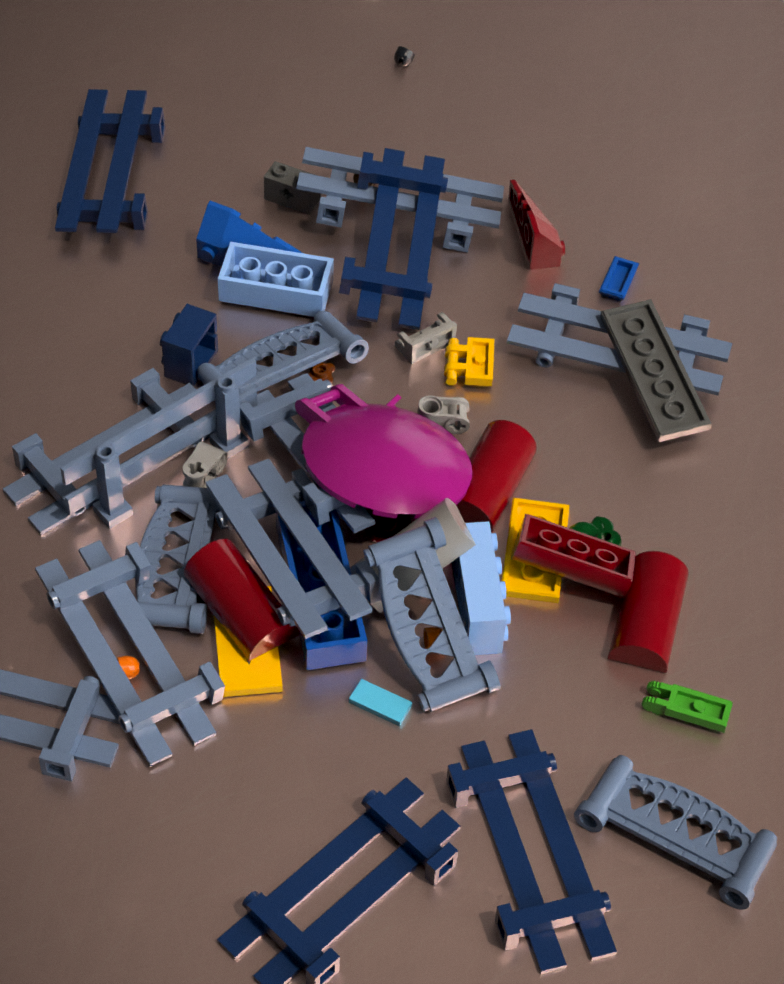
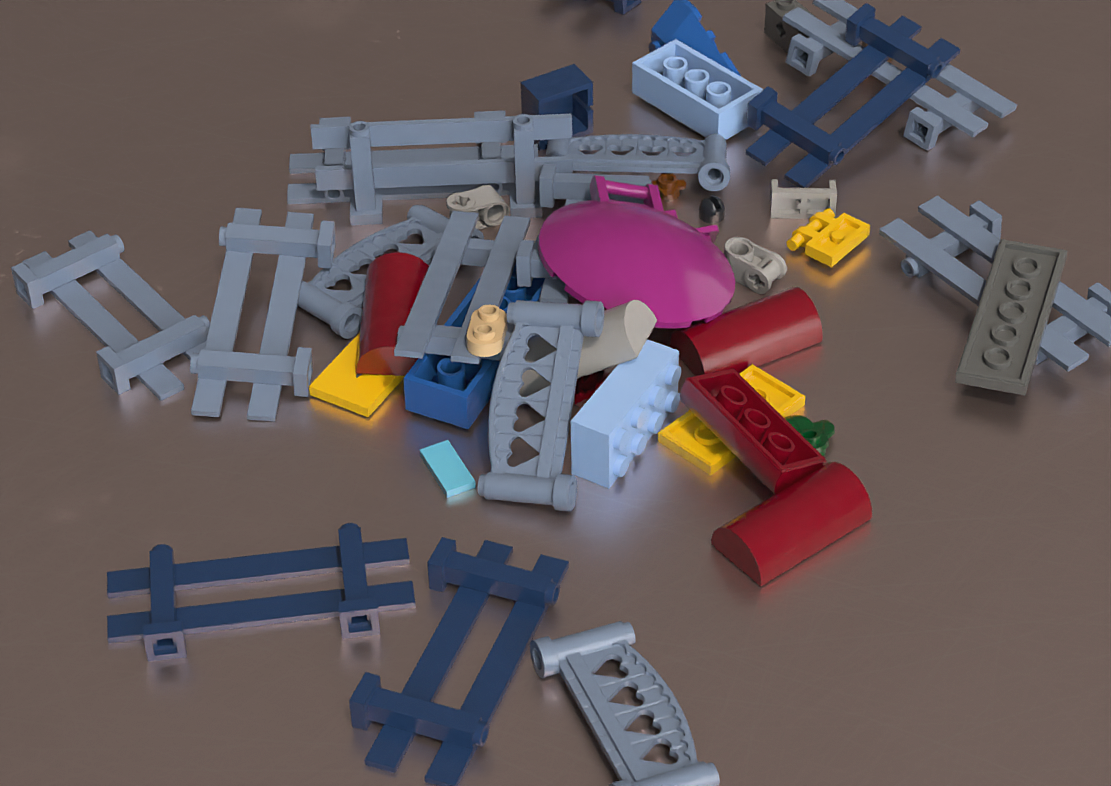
camera: 40 degrees right, 10 degrees down
orange hinge [117,656,140,680] -> none
dark red wedge [508,179,565,270] -> none
blue tile [599,256,639,301] -> none
bright green hinge [642,680,733,733] -> none
none -> tan plate [466,305,507,357]
none -> black hinge [699,195,725,224]

